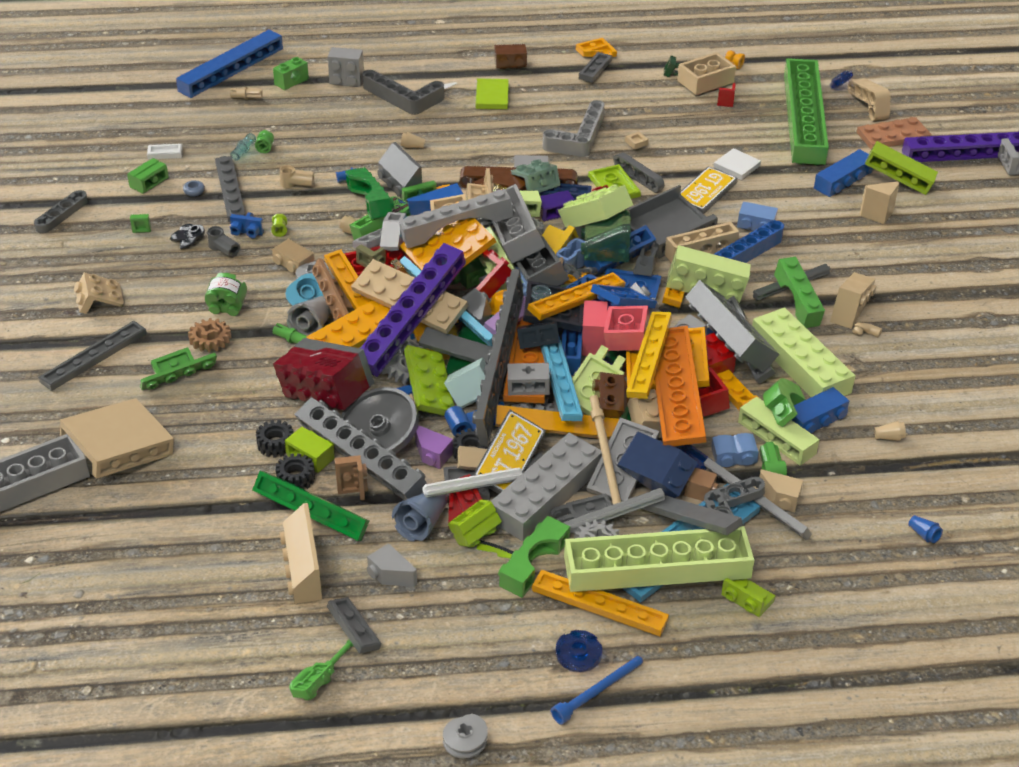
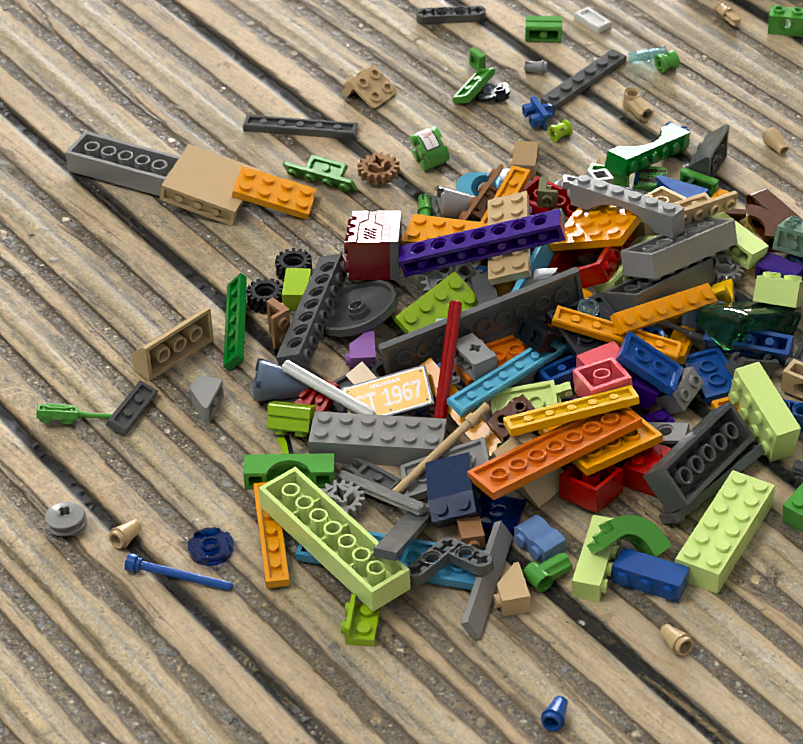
camera: 60 degrees right, 0 degrees up
sand blue piece [183,180,205,196] -> none
dark grey piece [207,226,240,258] -> none
light orange plate [717,370,759,411] -> none
none -> tan cone [109,519,142,549]
none -> light orange plate [231,166,317,220]
none -> red axle [433,300,462,419]
none -> bright green tile [452,68,496,104]
none -> light grey pin [524,60,548,75]
none -> light orange plate [610,283,718,336]

